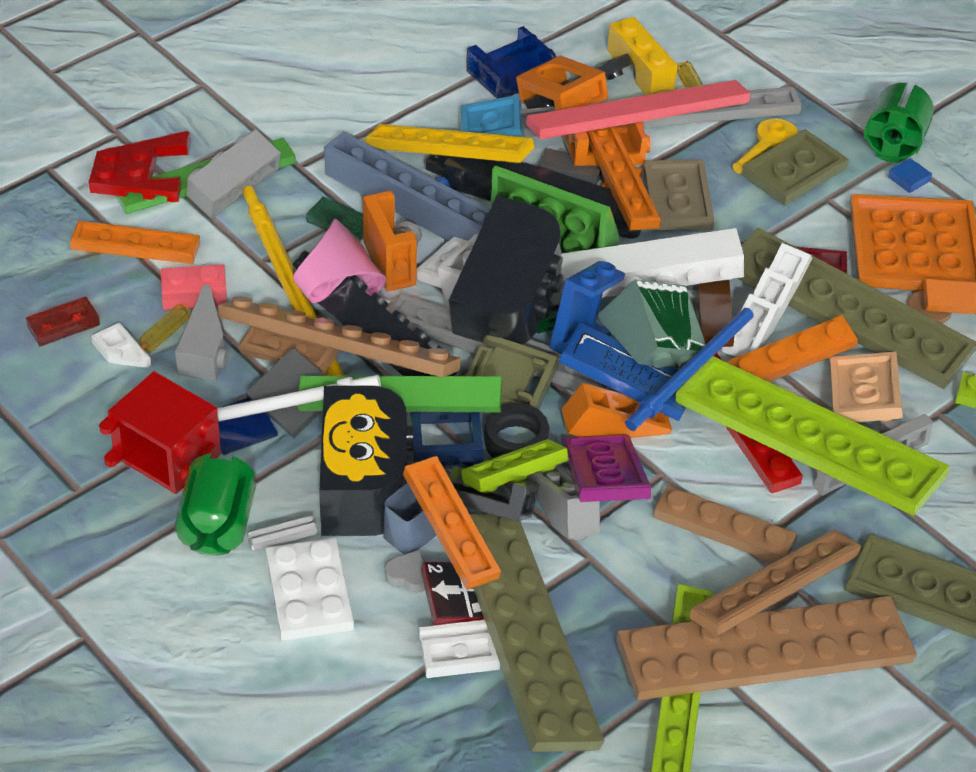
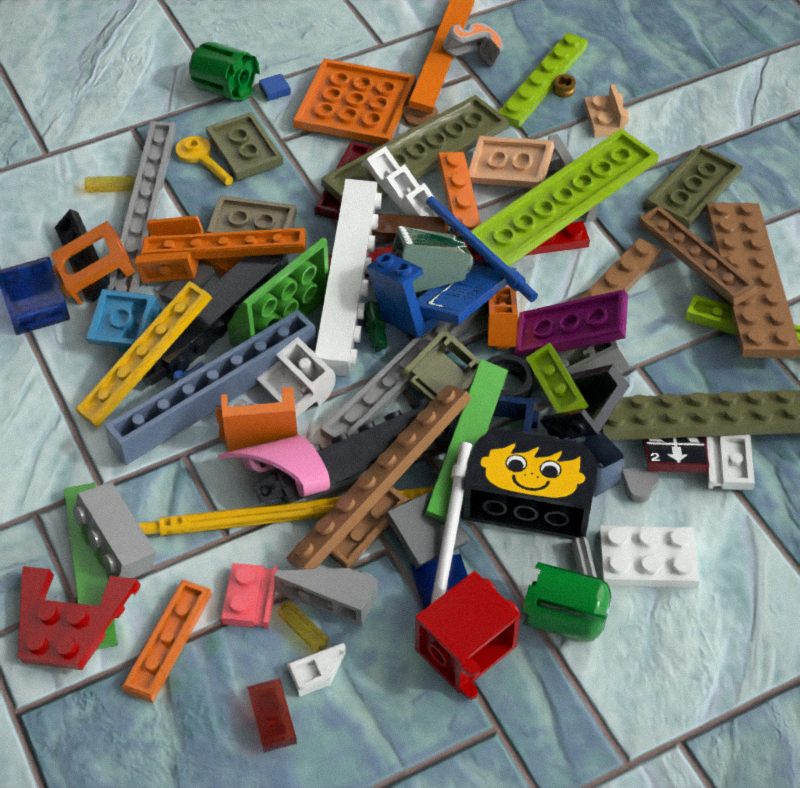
camera: 75 degrees left, 5 degrees up
clear green tile [306,197,363,242] -> none
orange plate [403,456,501,590] -> none
black brick [449,195,563,345] -> none
coral tile [526,80,750,139] -> none
yellow arch [607,17,677,95] -> none

